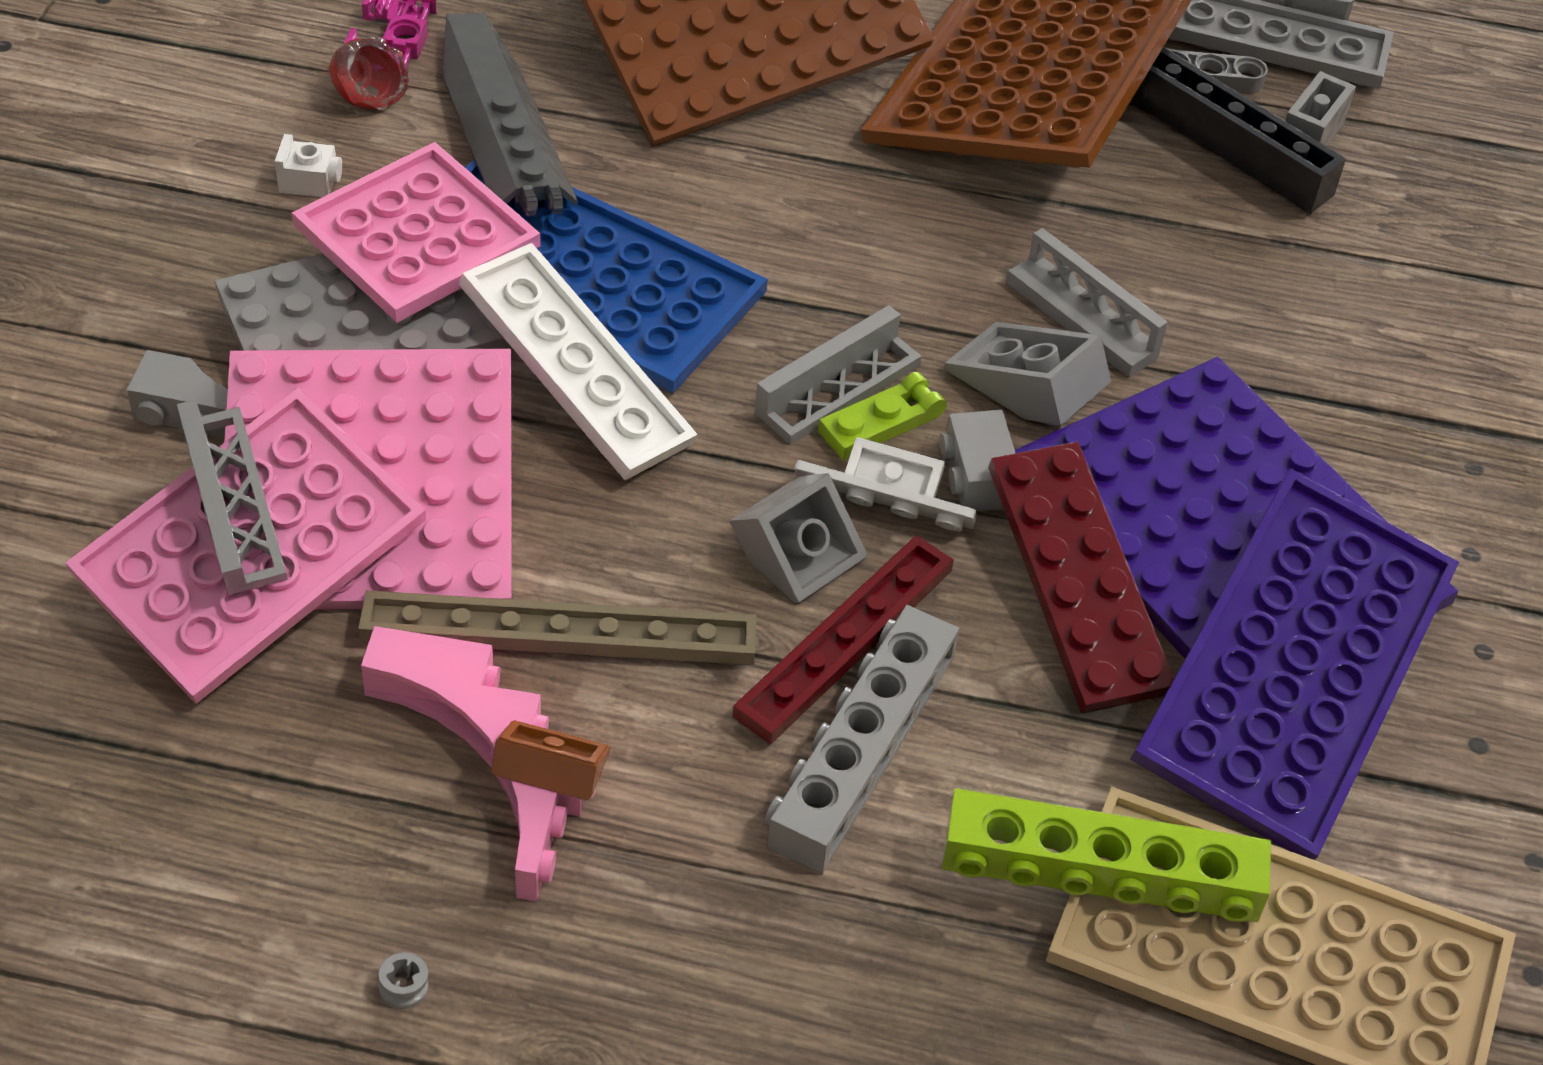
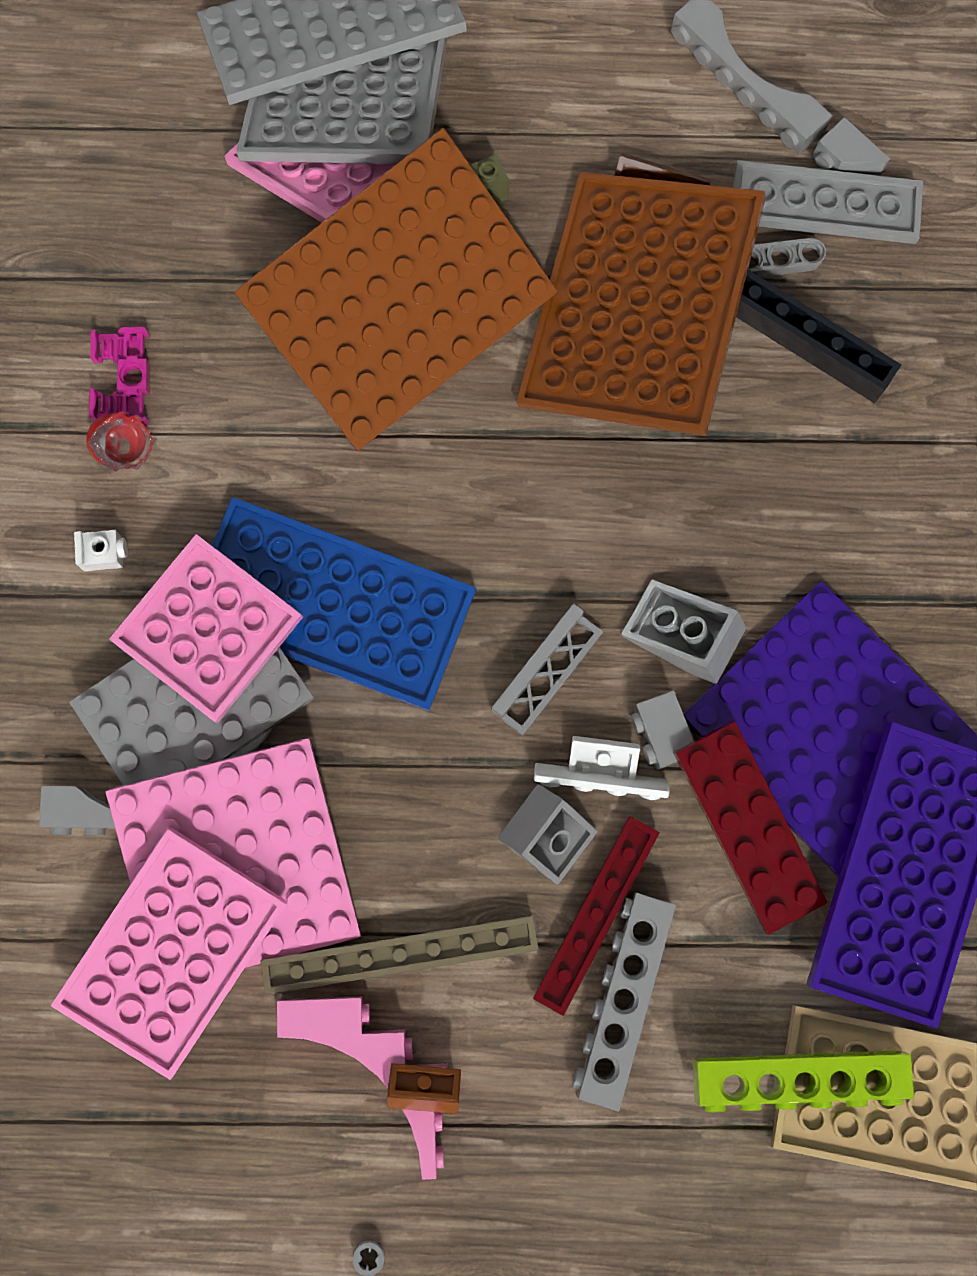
camera: 10 degrees left, 30 degrees up
light grey fence [177,399,288,595] -> none
dark grey hinge [442,12,578,216] -> none
white plate [458,243,698,480] -> none
lime plate [818,372,947,460] -> none
light grey fence [1006,228,1168,378] -> none
light grey brick [1285,71,1356,146] -> none

